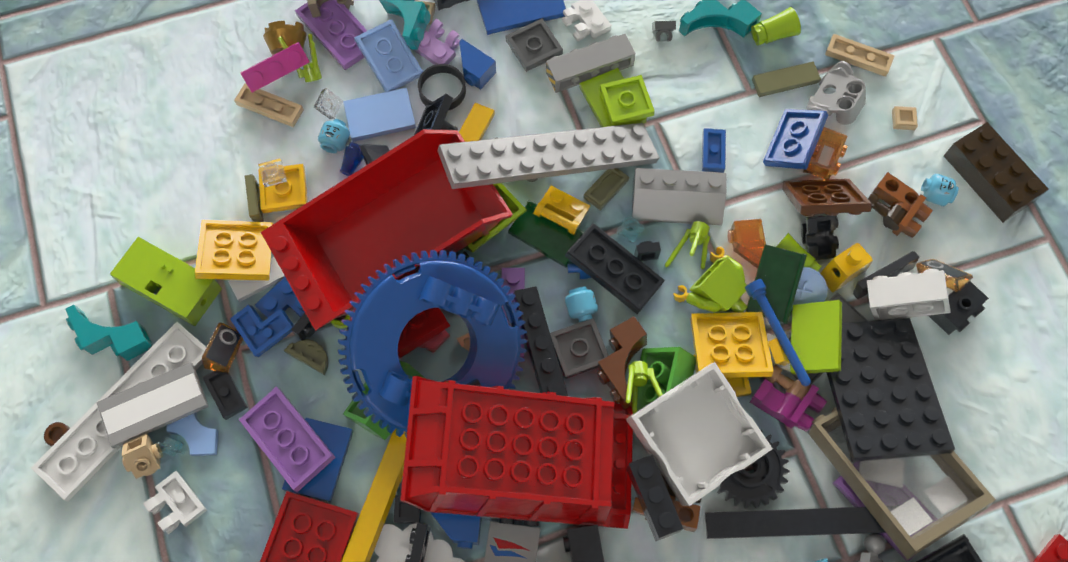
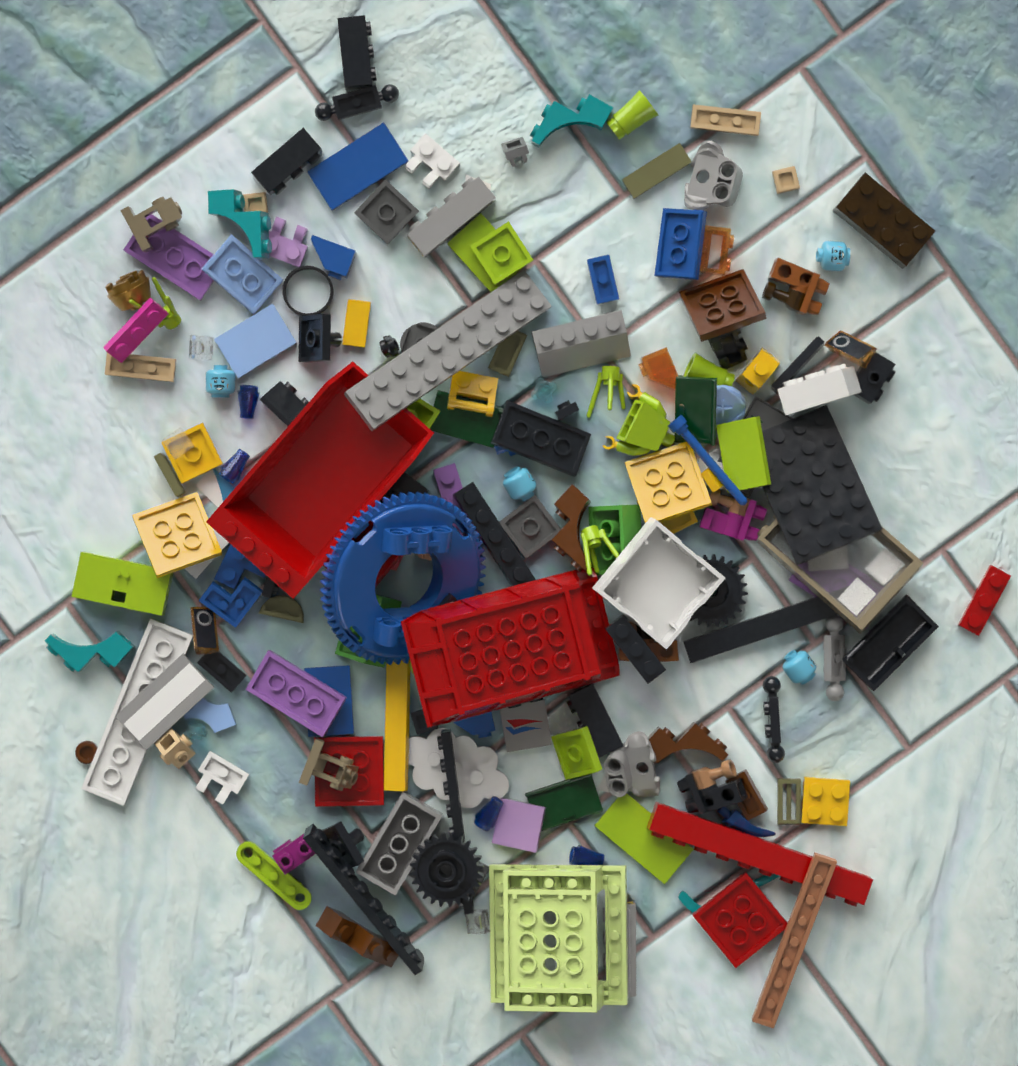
camera: 20 degrees left, 20 degrees up
none -> dark tan tile [299,738,359,791]

